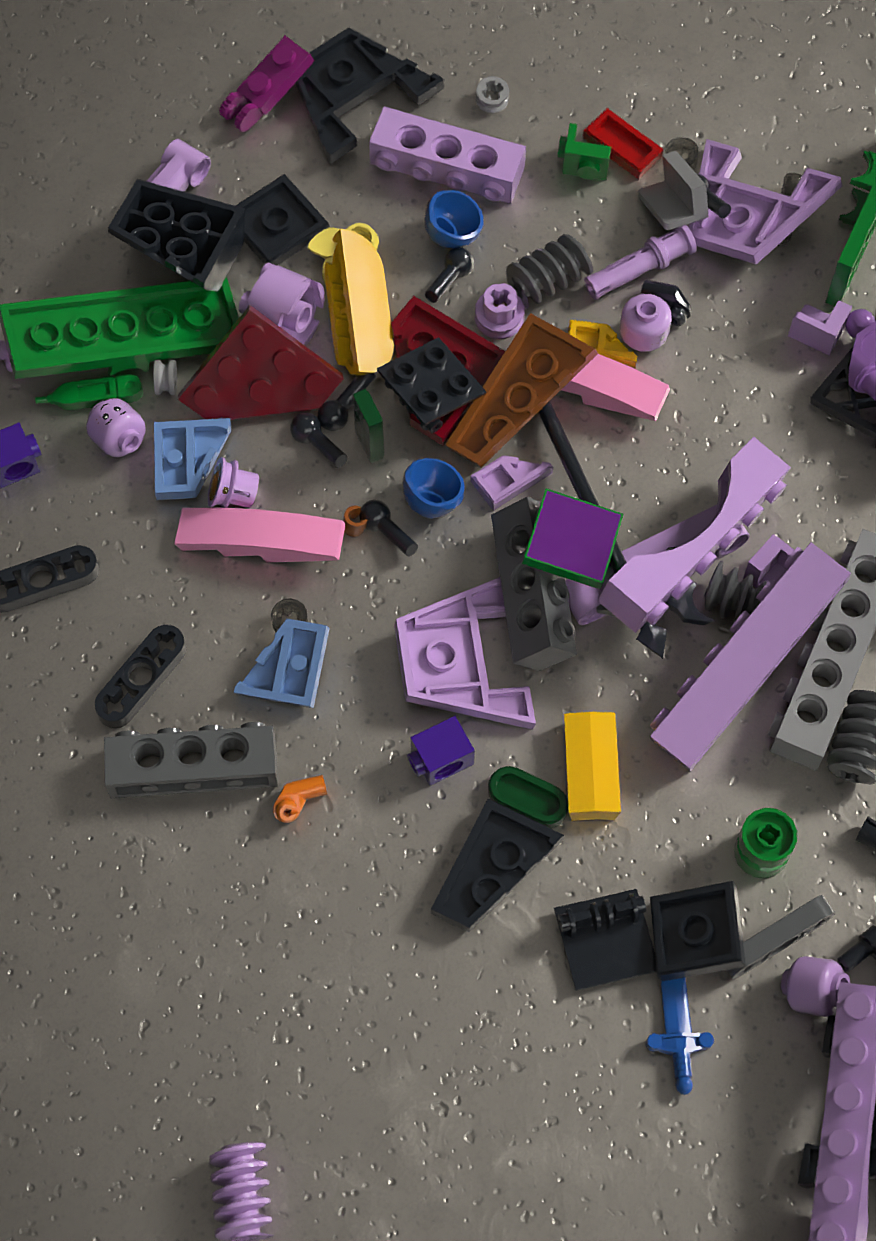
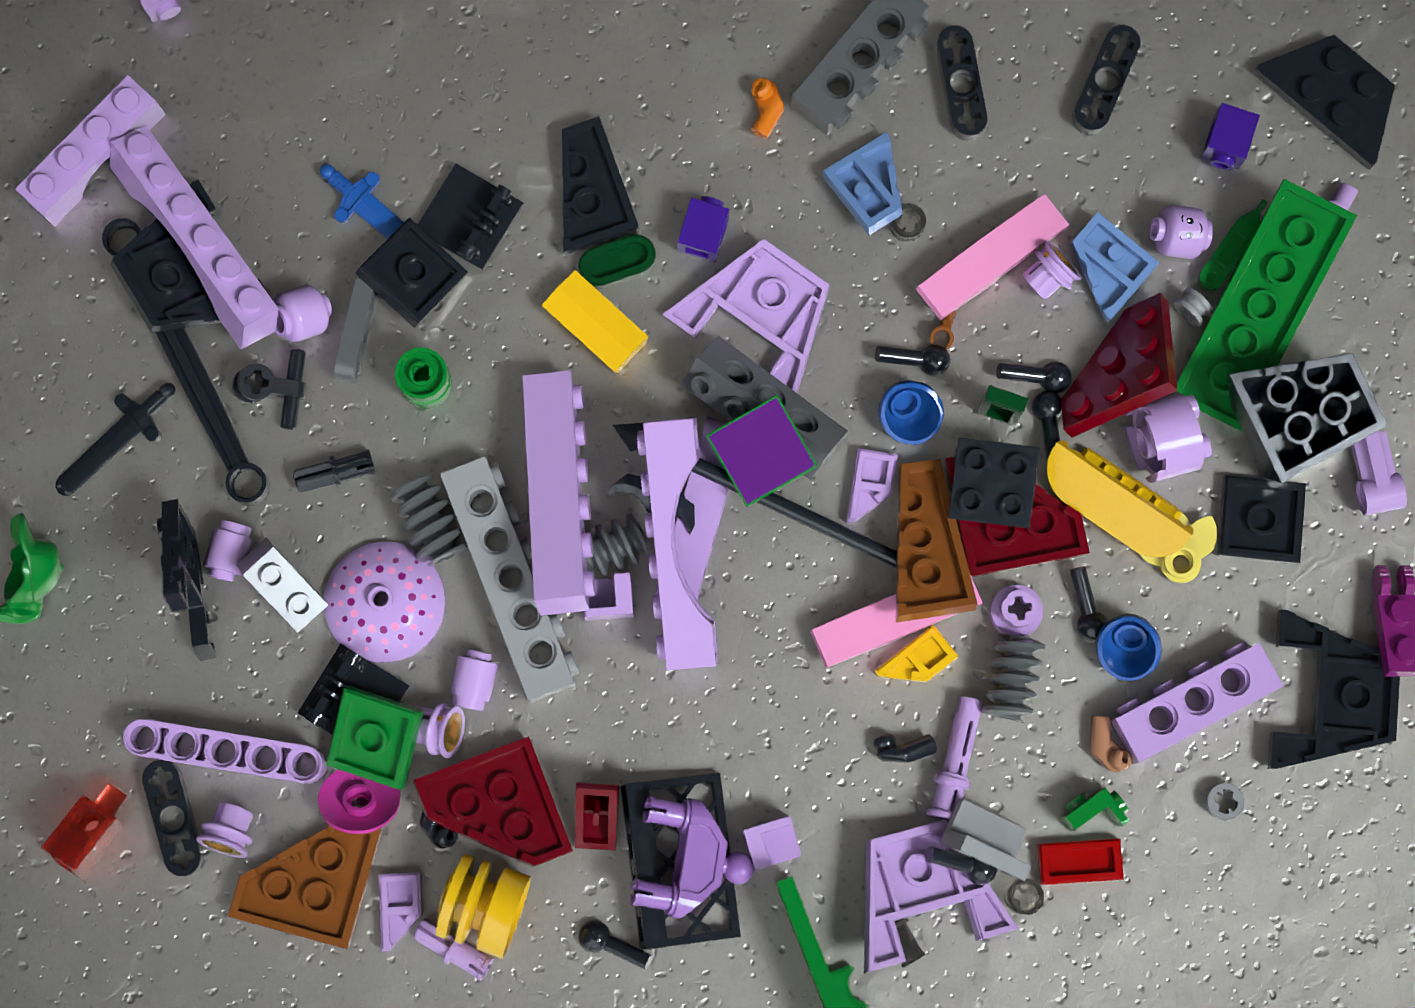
camera: 135 degrees right, 15 degrees up
lavender head [620,294,672,352] -> none
none -> nougat arm [1090,716,1132,773]

